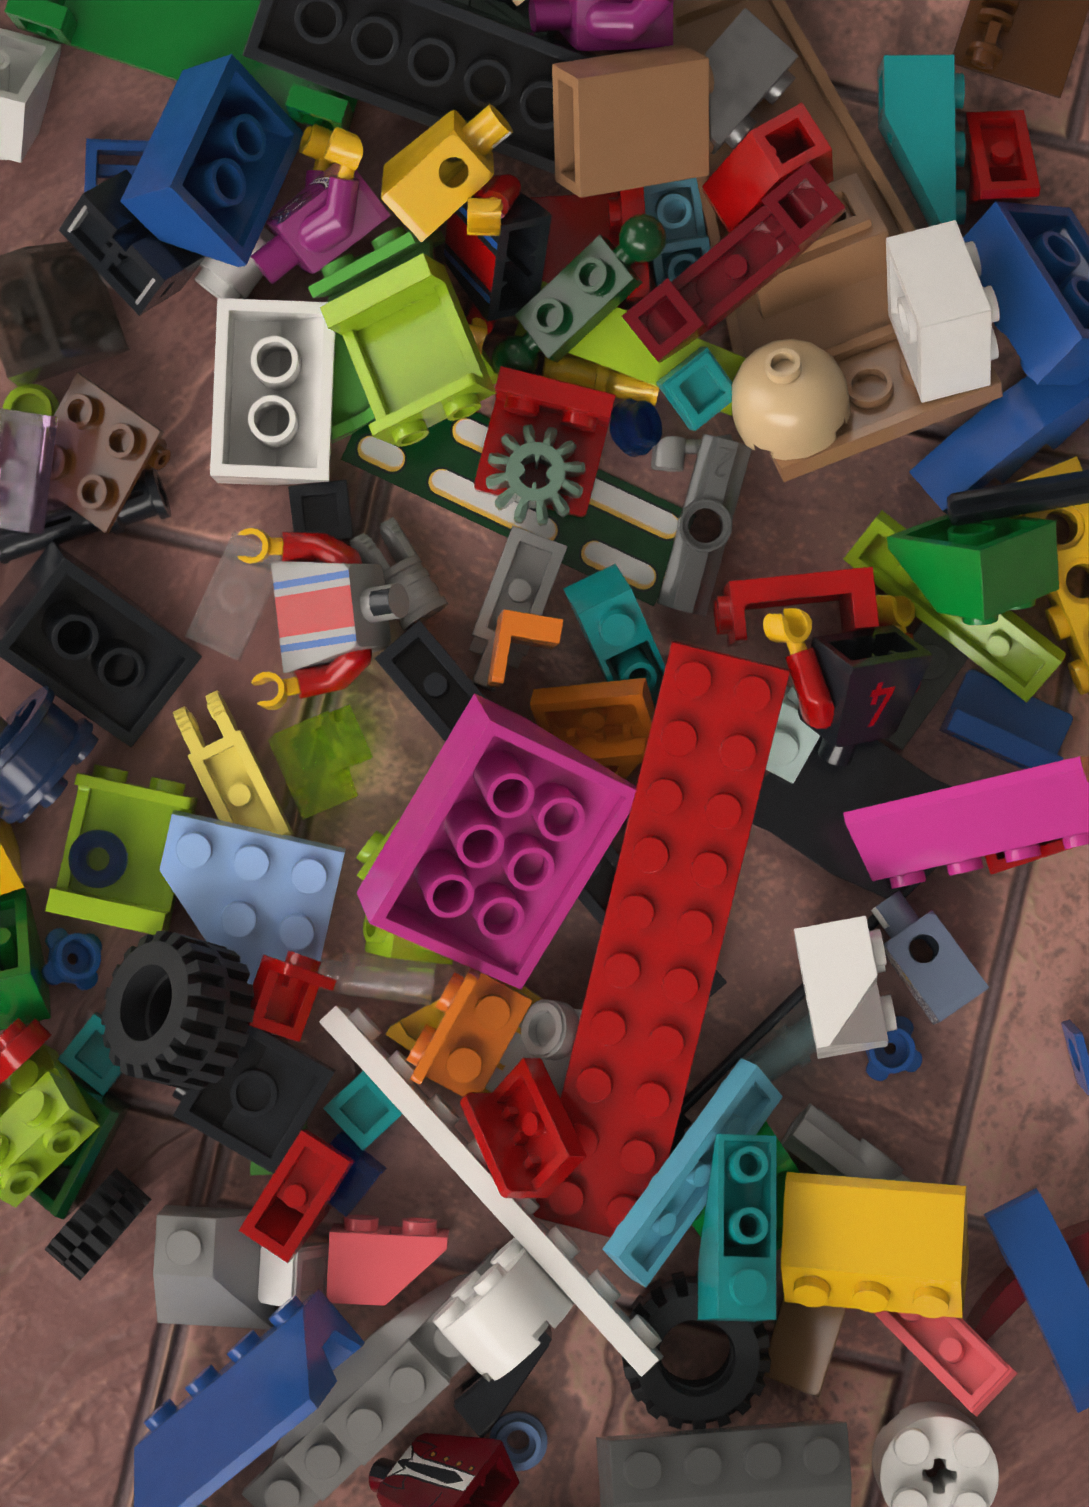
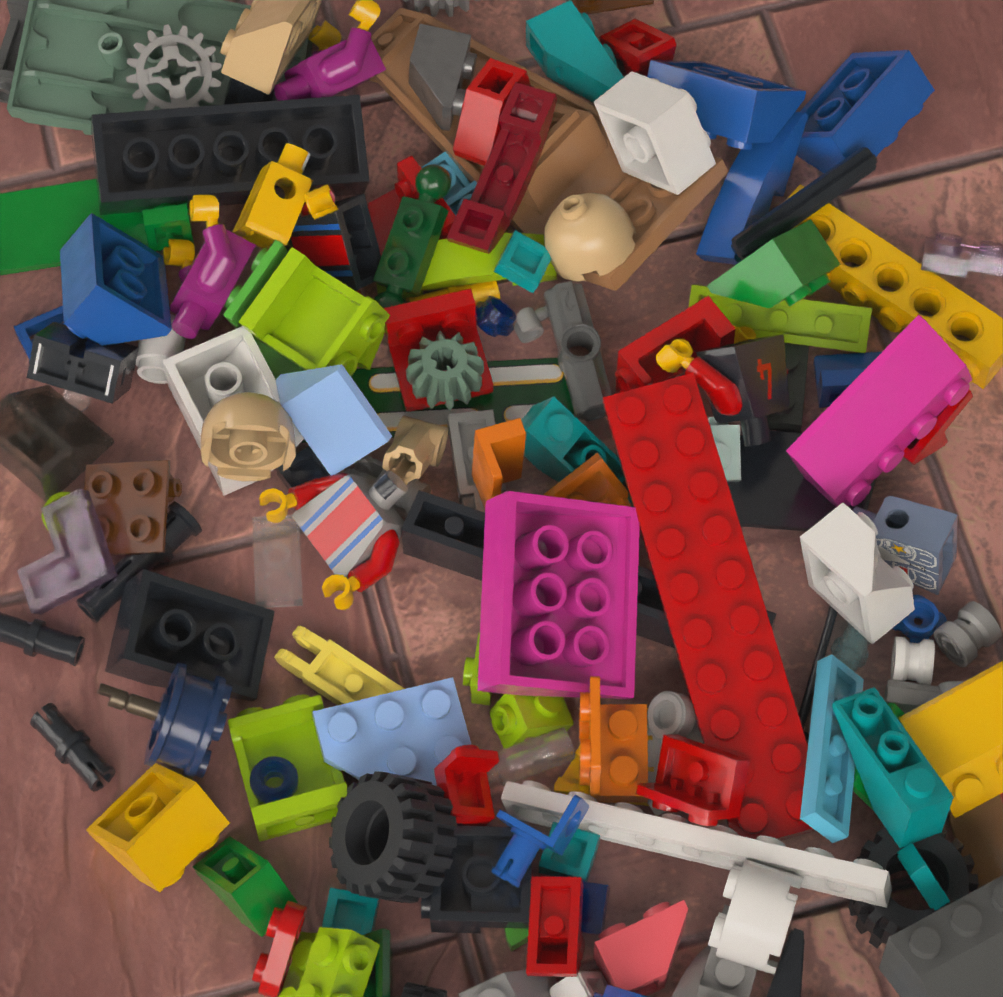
camera: 20 degrees left, 25 degrees down
blue plate [41,928,102,990] -> none
clear neon green brick [268,704,373,820] -> none
medium nougat brick [552,44,714,198] -> none
none -> tan cylinder [201,392,296,482]
none -> light blue slope [276,364,392,476]
none -> tan piece [382,415,449,486]
none -> blue bracket [491,794,589,888]
none -> white wheel [891,636,935,685]
none -> teal tile [897,843,950,911]
none -> light grey wheel [934,601,1002,667]

